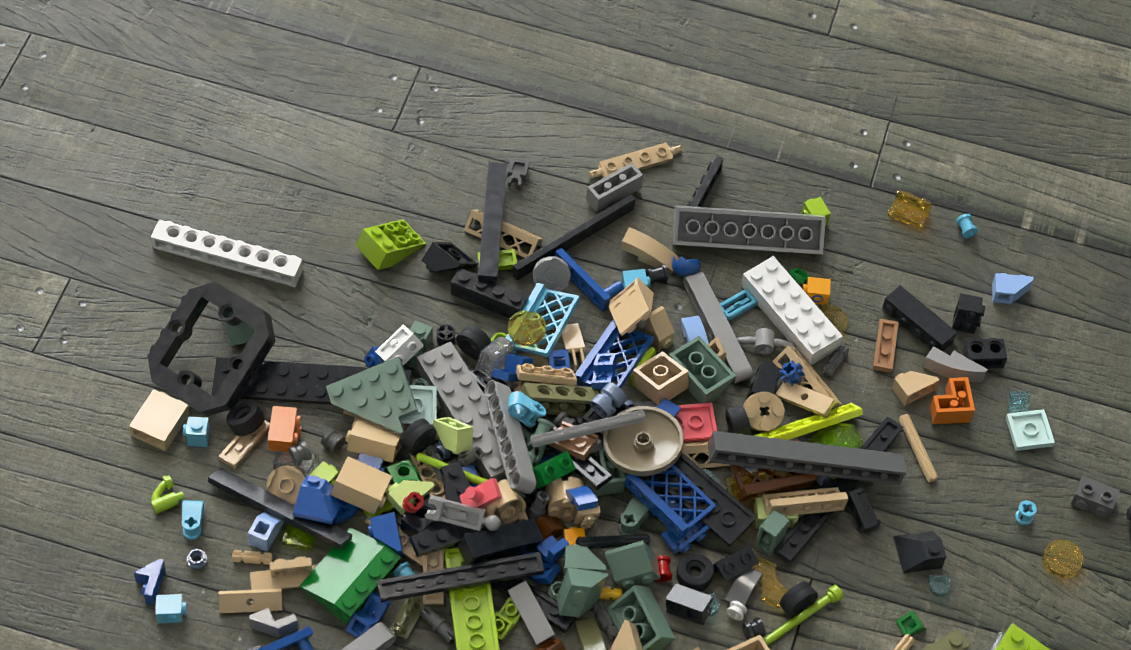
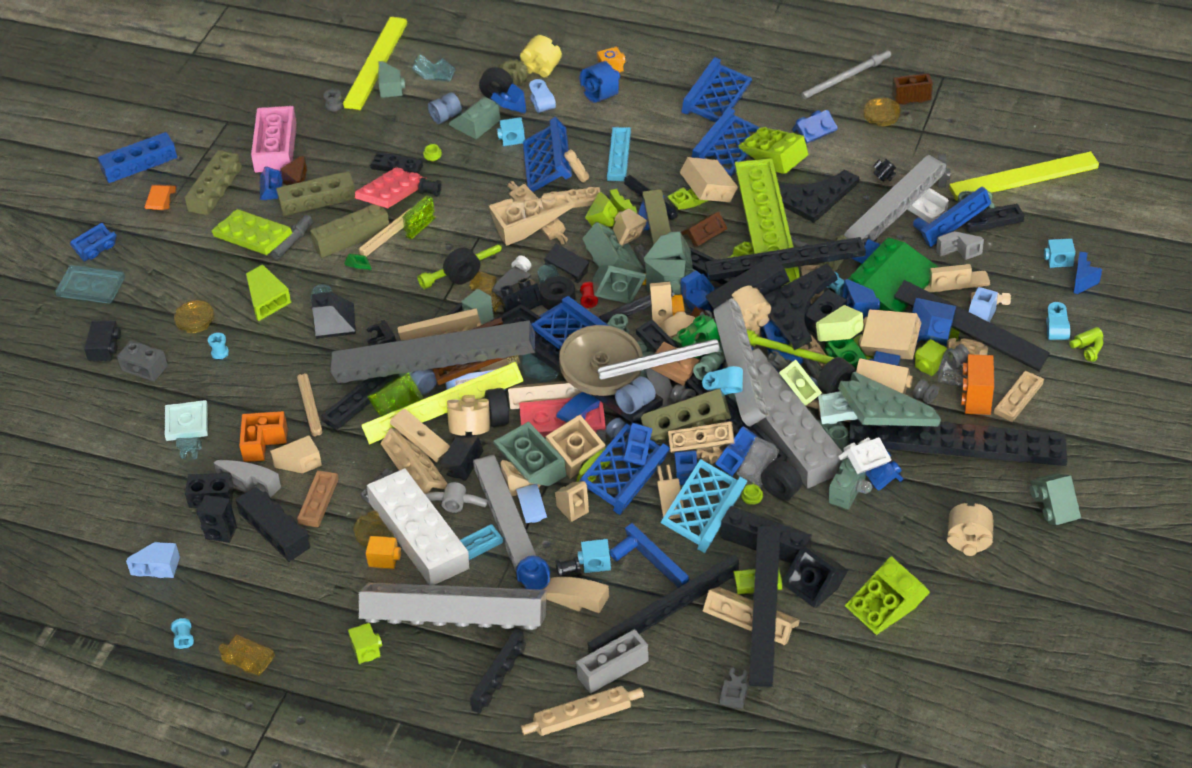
camera: 170 degrees left, 10 degrees down
brick [129,389,190,451] -> none
black panel [147,281,276,416] -> none
white brick [151,220,303,287] -> none
medium azure brick [183,417,210,447] -> none
sand blue plate [186,549,207,569] -> none
tan tile [219,588,283,613] -> none
black tyre [226,400,265,436] -> none
red bush [402,492,424,513] -> none
light grey plate [425,495,501,531] -> none
black wheel [436,324,456,346] -> none
coral tile [460,478,502,509] -> none
clear yellow tile [508,310,546,346] -> none
light grey tile [508,580,555,645] -> none
light grey tile [533,257,571,292] -> none
blue slope [565,486,598,511] -> none
tan slope [609,277,654,336] -> none
black wheel [742,617,766,640] -> none
blue gear [779,360,805,386] -> none
green slope [788,267,811,284] -> none
none -> lime slope [246,265,291,321]
none -> tan brick [947,503,994,556]

